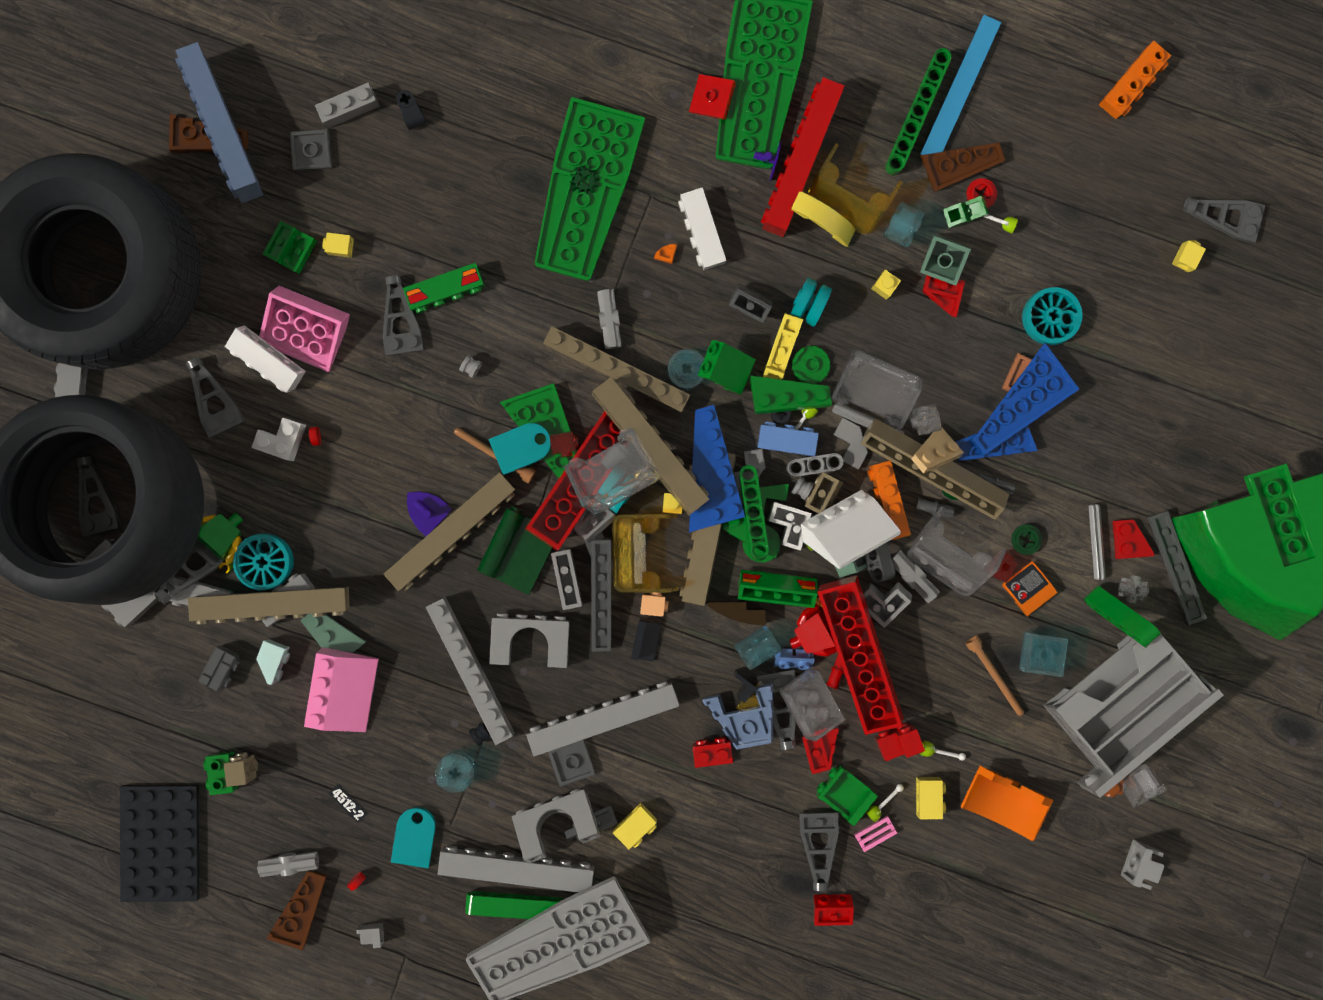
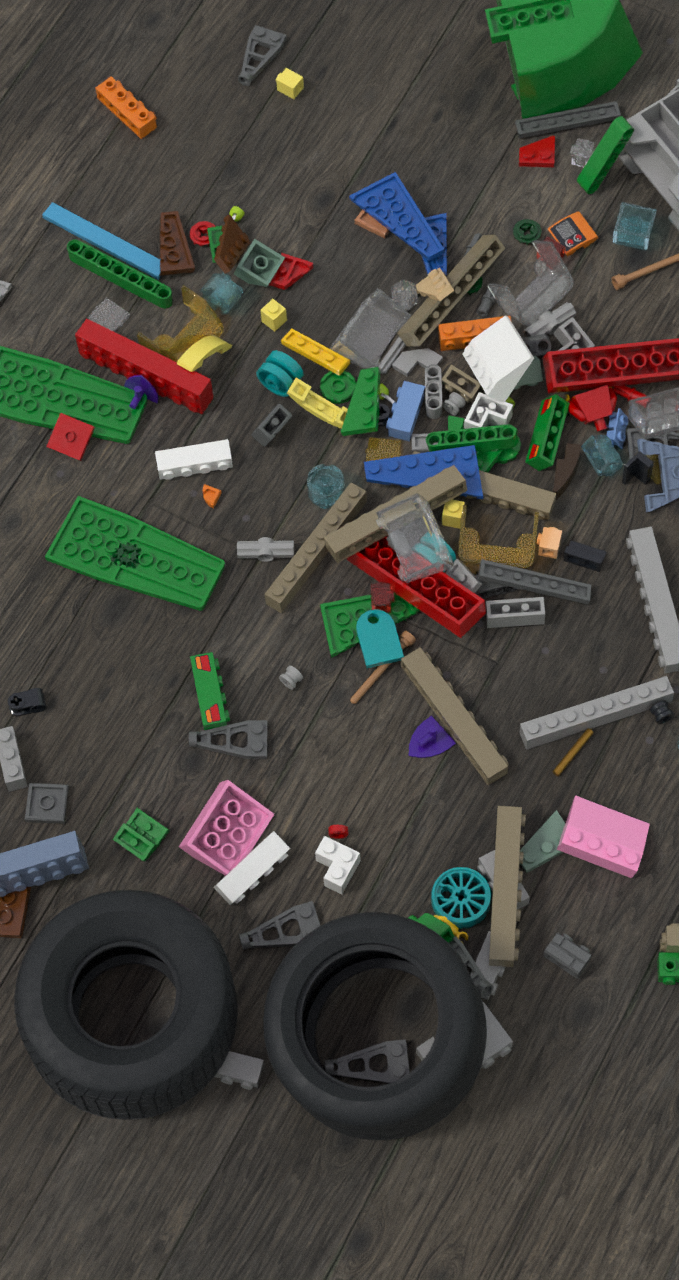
camera: 80 degrees left, 25 degrees down
light aqua slope [257,639,290,685] -> none
light yellow brick [323,233,354,258] -> none
dark green door [477,506,552,595] -> none
light grey arch [490,613,570,668] -> none
green panel [698,340,756,395] -> none
teal piece [1022,287,1082,346] -> none
light grey axle [1089,504,1106,580] -> none
none -> clear piece [87,298,131,332]
none -> reddish brown wing [214,214,251,274]
none -> yellow tile [281,329,350,376]
none -> clear yellow piece [365,437,401,462]
none -> pearl gold bar [552,728,594,776]

